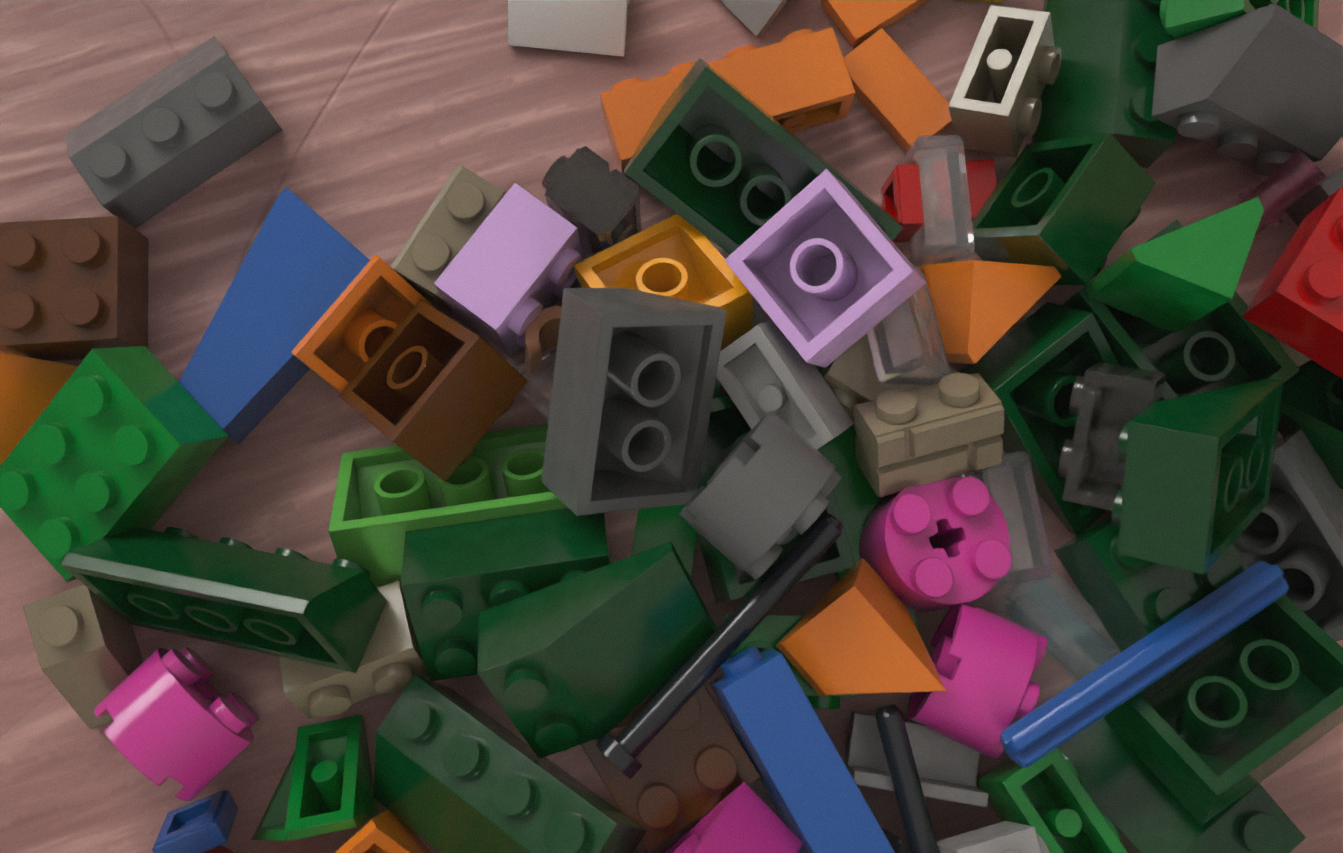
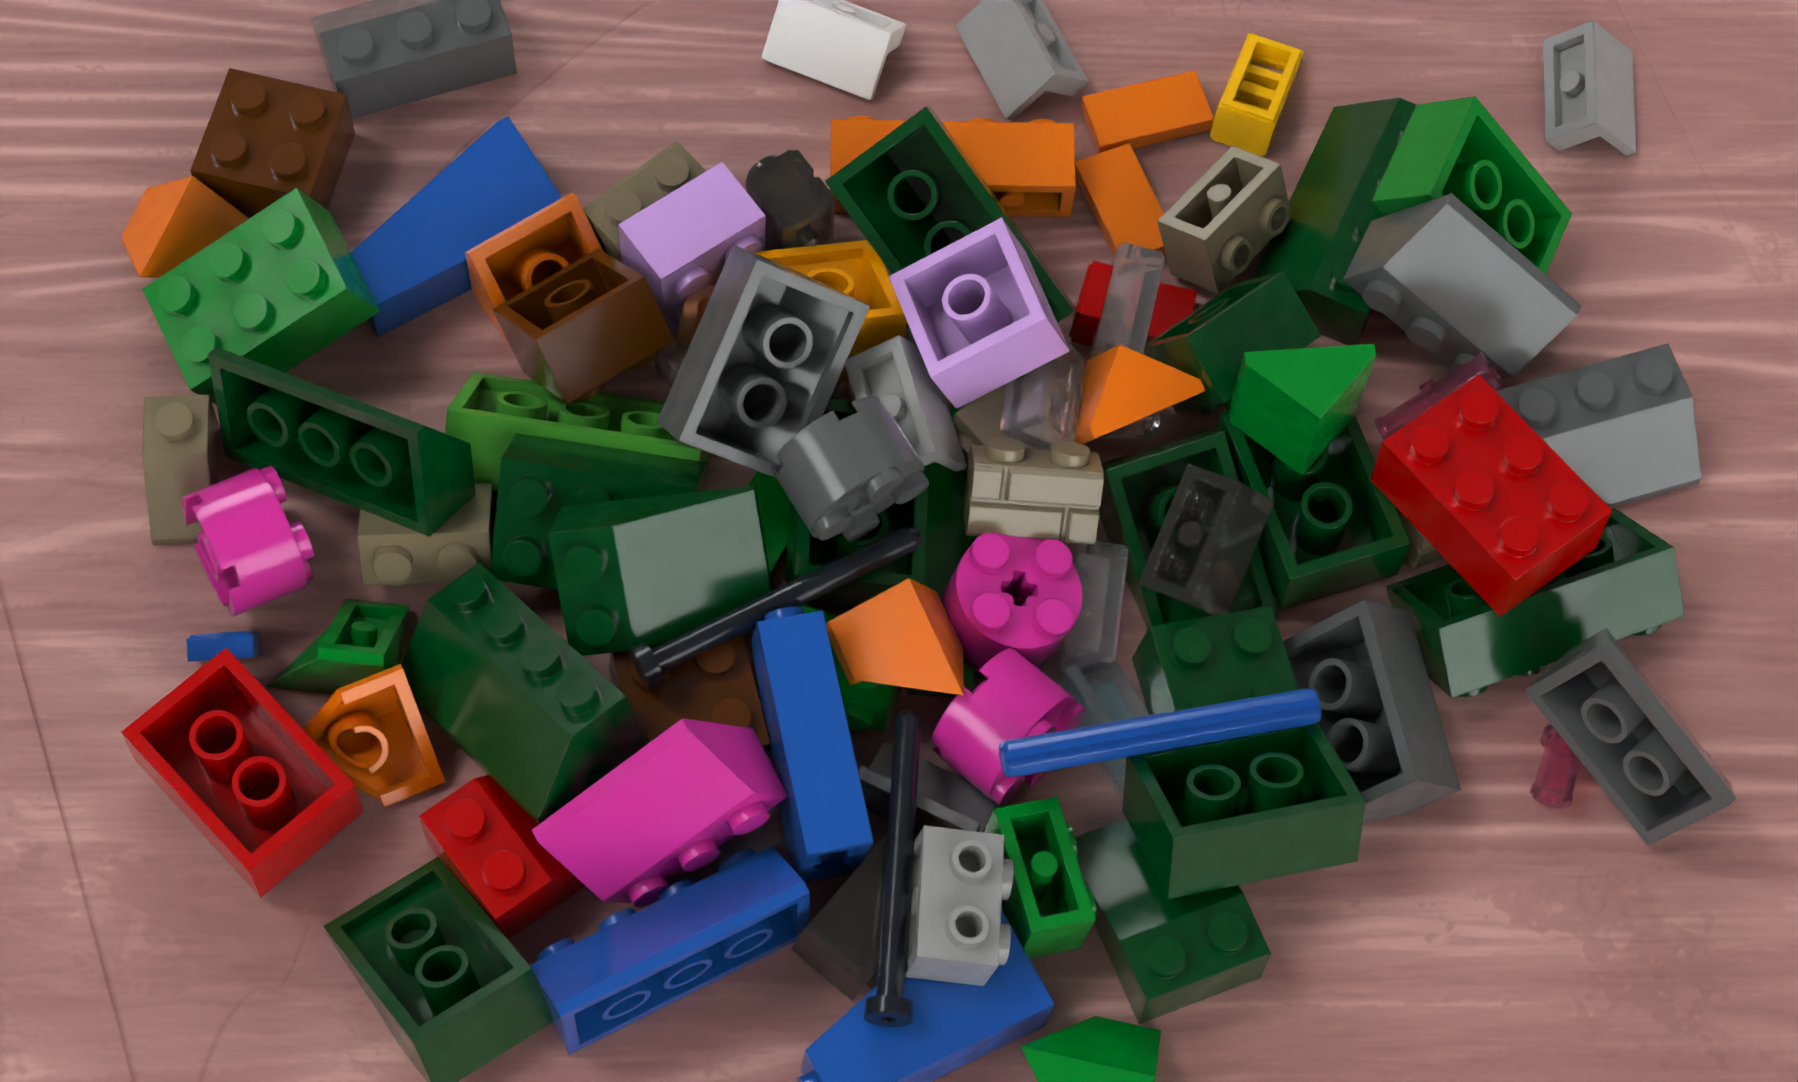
camera: 15 degrees right, 15 degrees down
dark green slope [1112,378,1284,575] -> none

